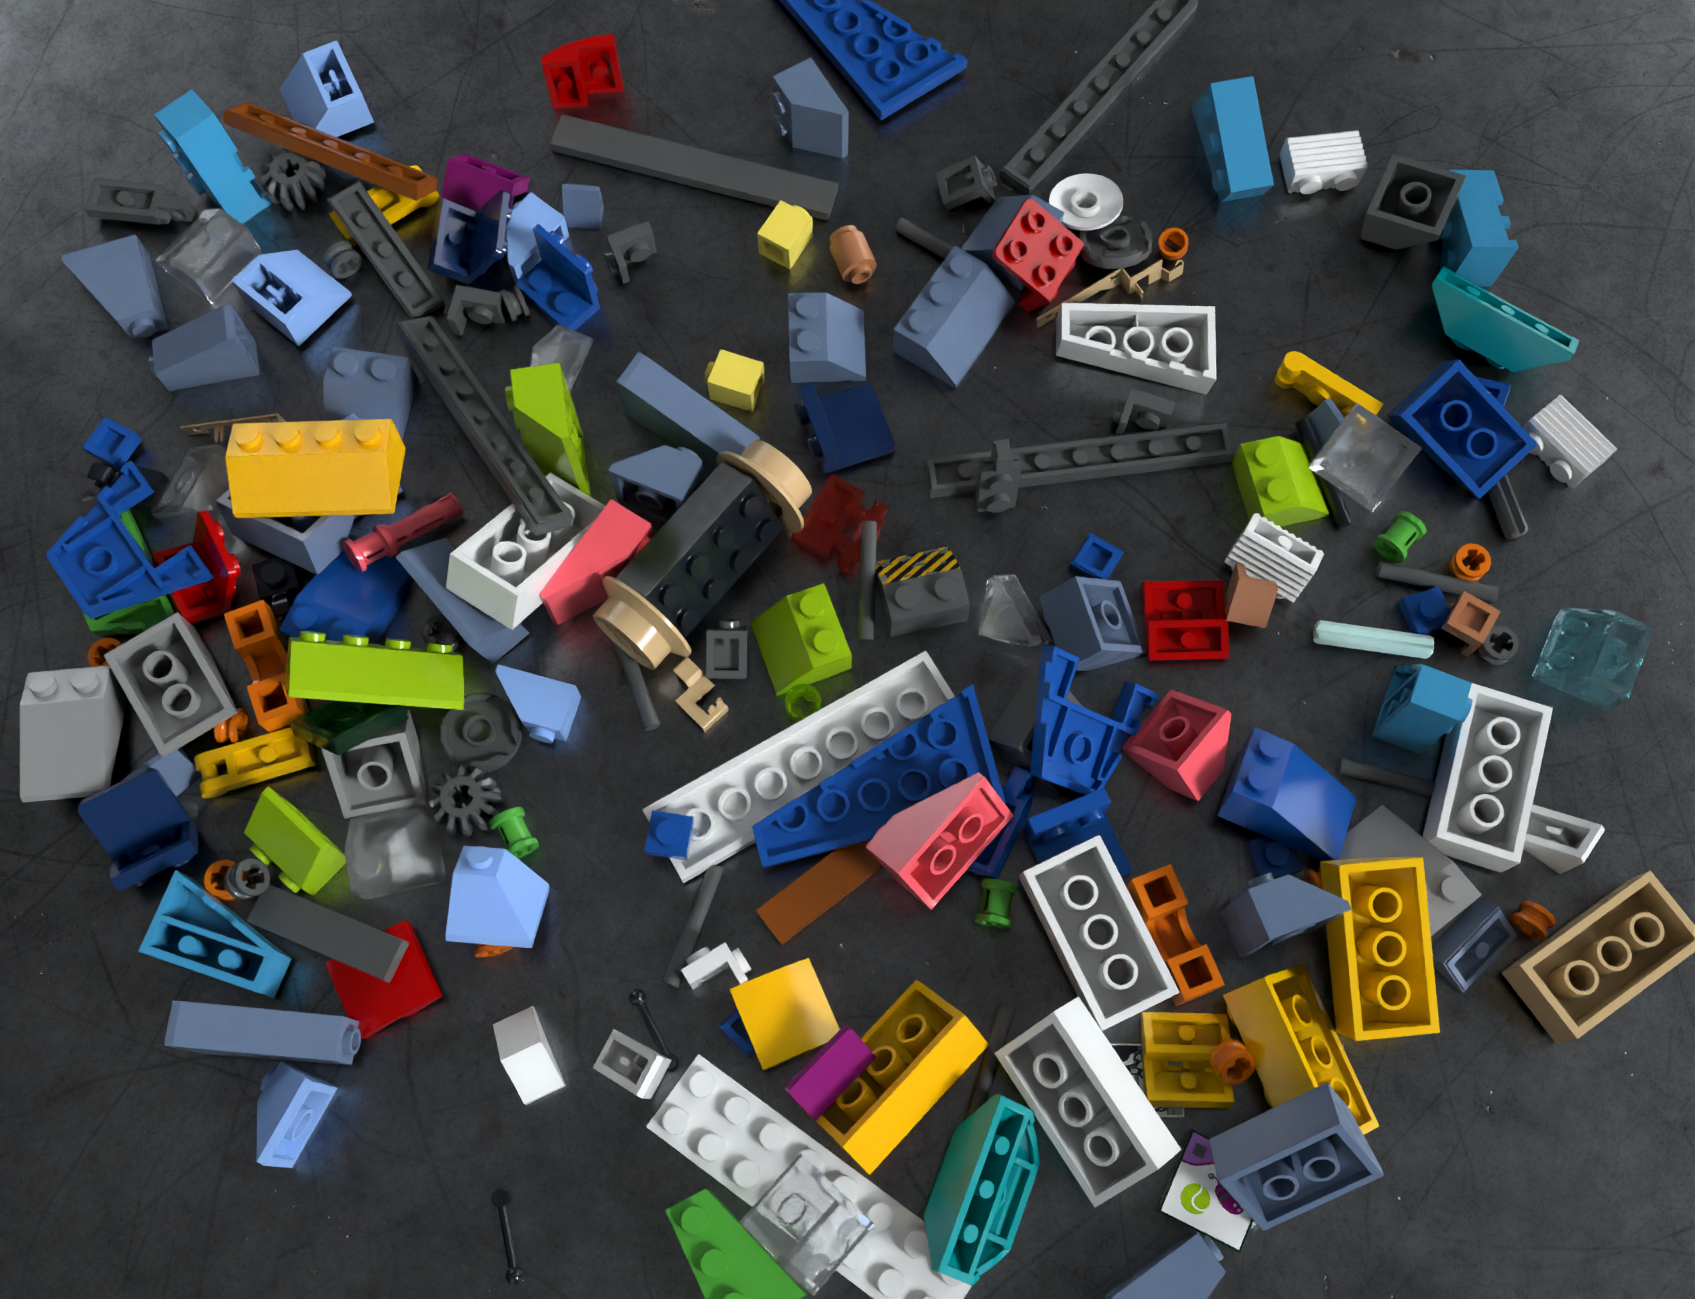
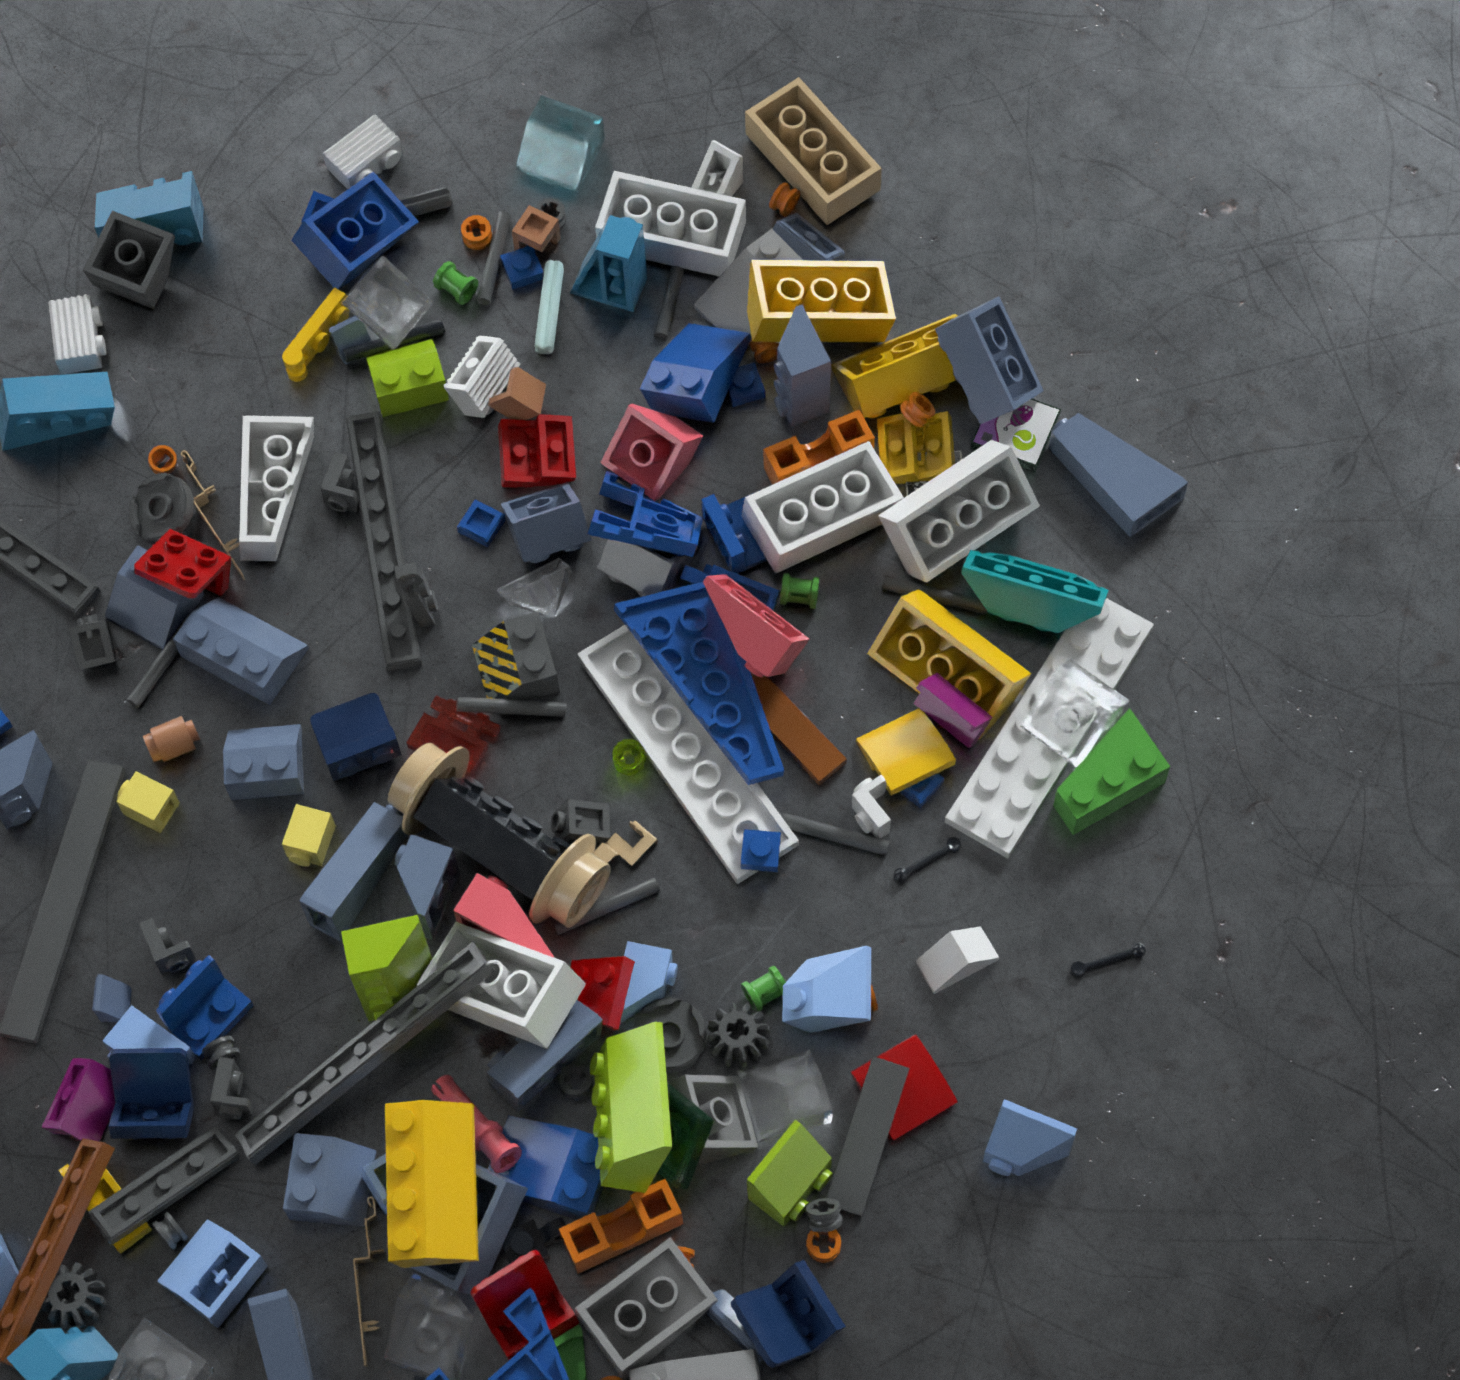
camera: 90 degrees left, 5 degrees down
dark azure wedge [138,870,292,999] -> none
sand blue slope [164,1000,361,1065] -> none
yellow plate [194,723,317,799] -> none
clear slope [530,325,593,392] -> none
white slope [593,1029,672,1099] -> none
lime slope [750,583,852,696] -> none
white dish [1049,173,1123,230] -> none
teal wedge [1432,266,1580,372] -> none
none -> red wing [570,956,635,1030]

